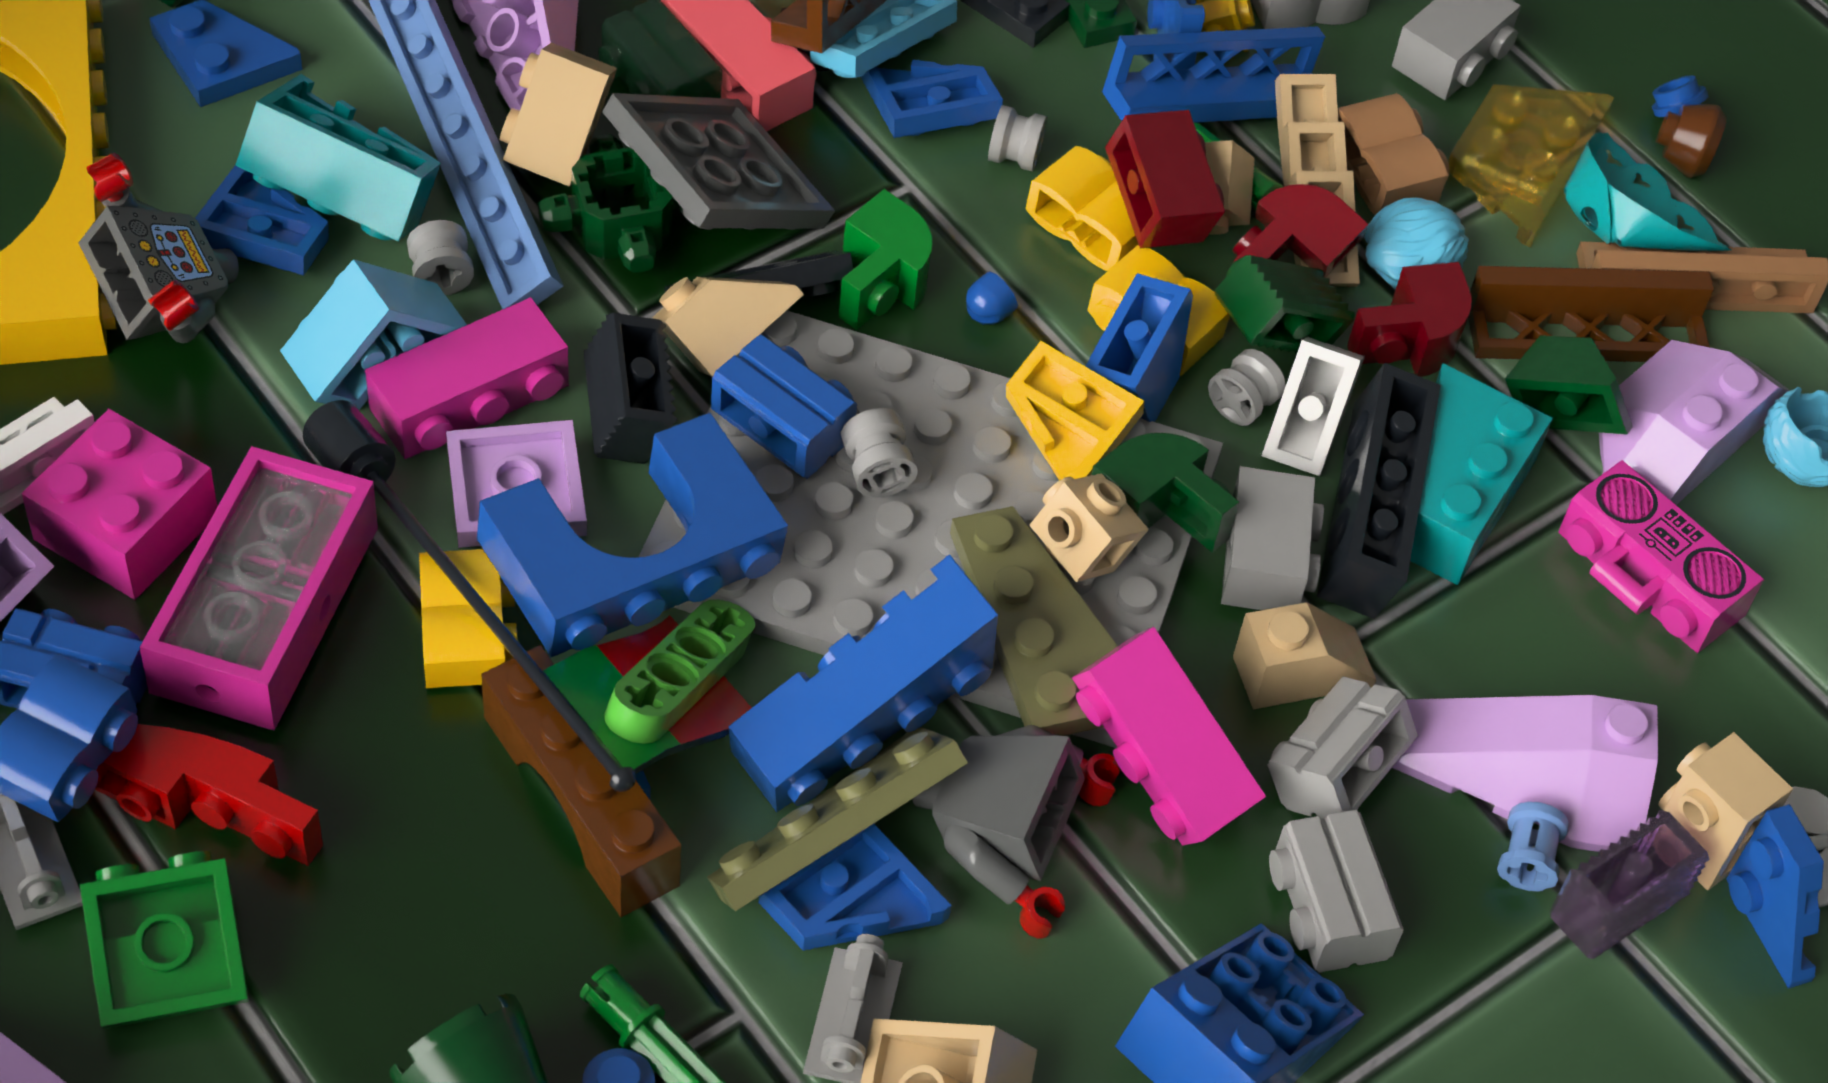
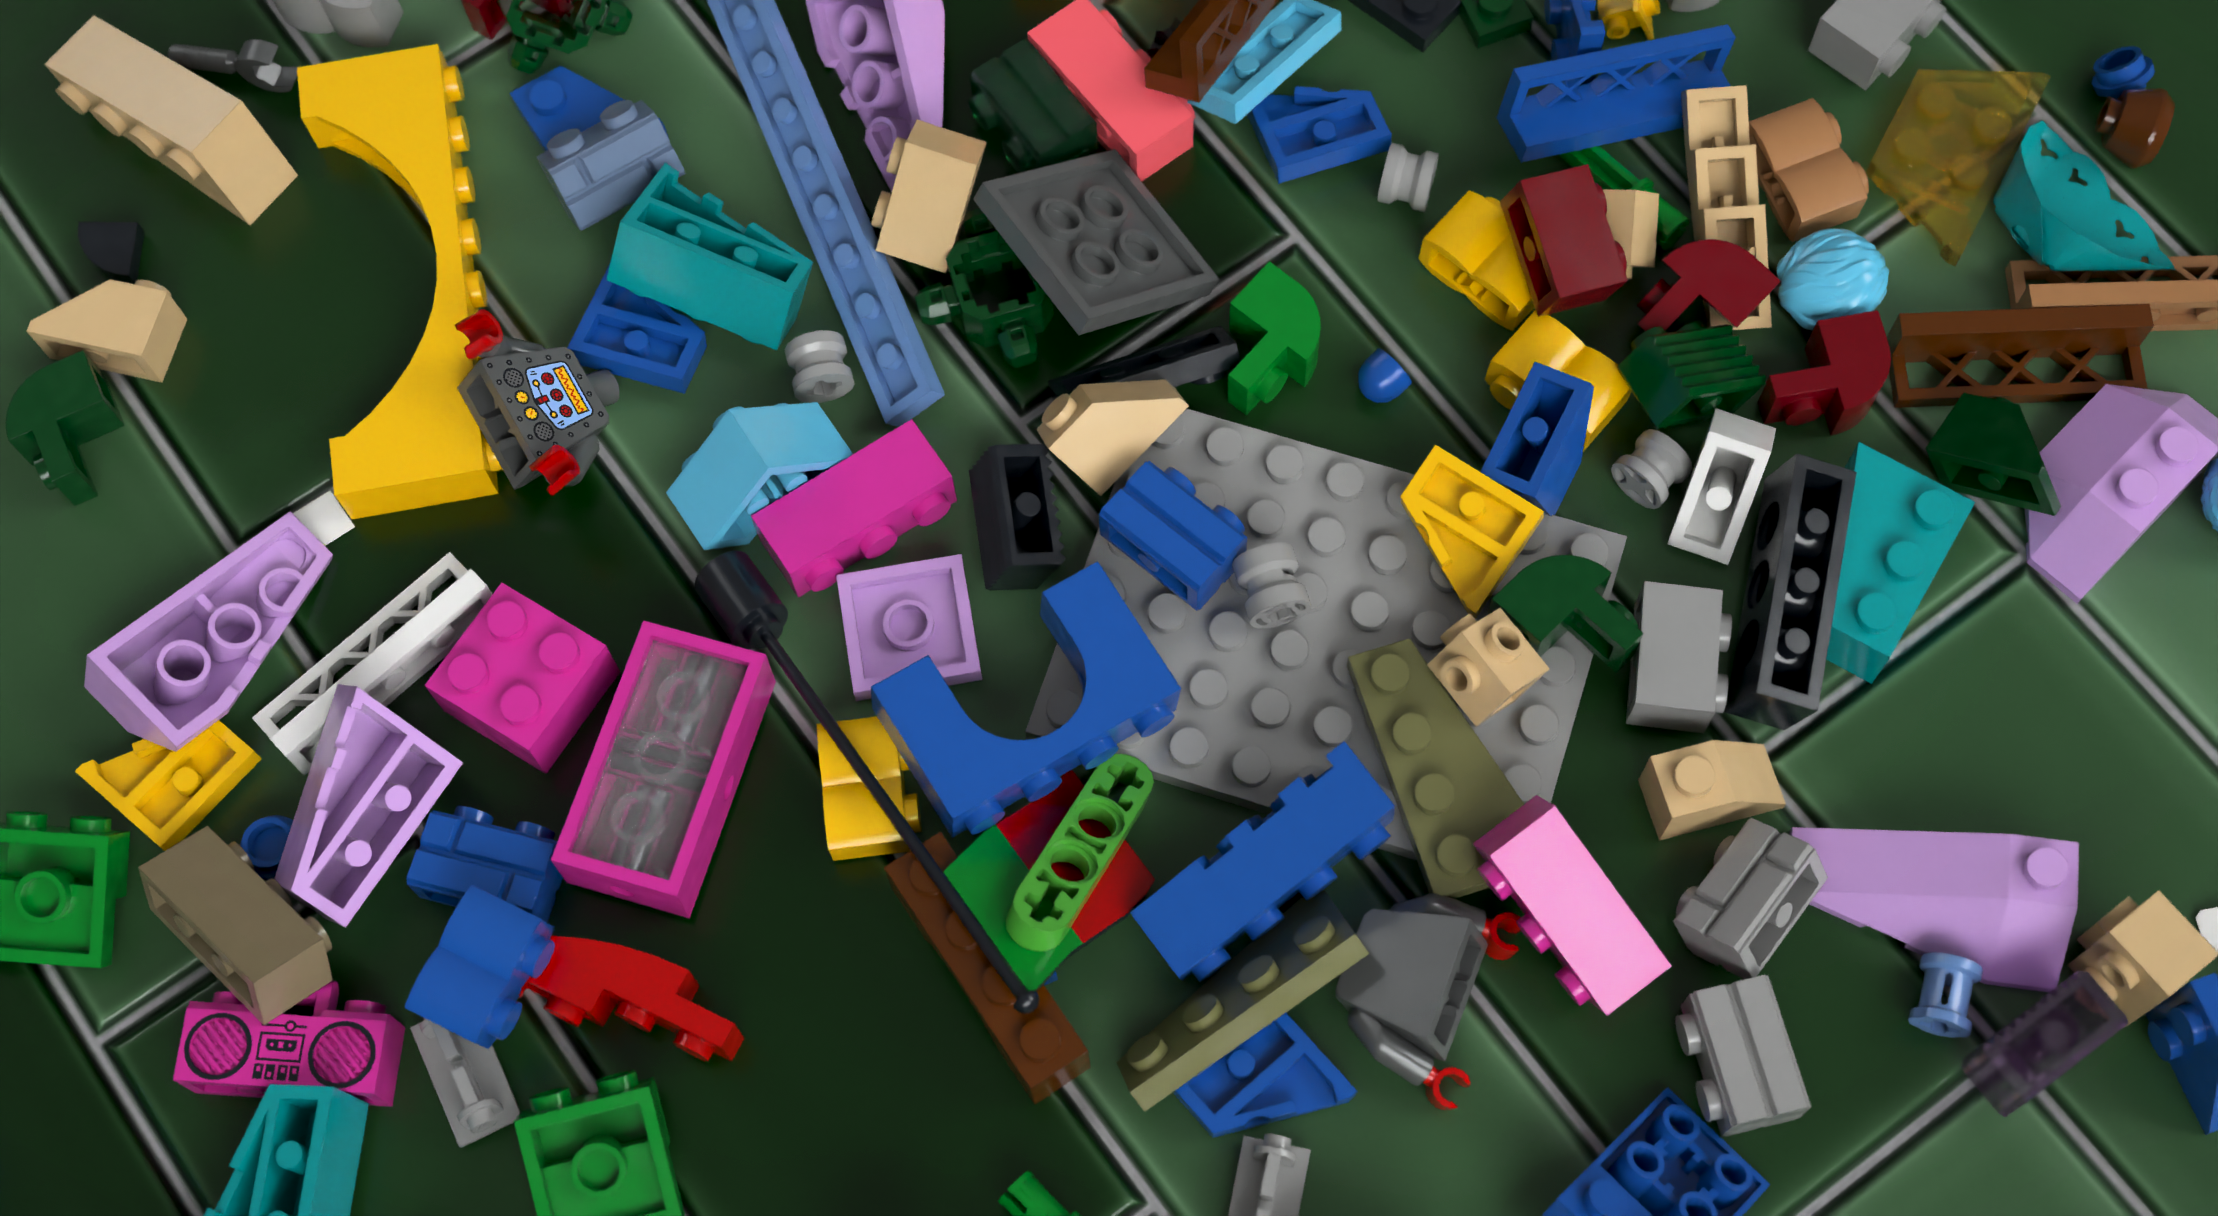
camera: 10 degrees right, 15 degrees up
dark pink piece [1558,460,1764,654] -> none
none -> sand blue brick [536,100,685,231]

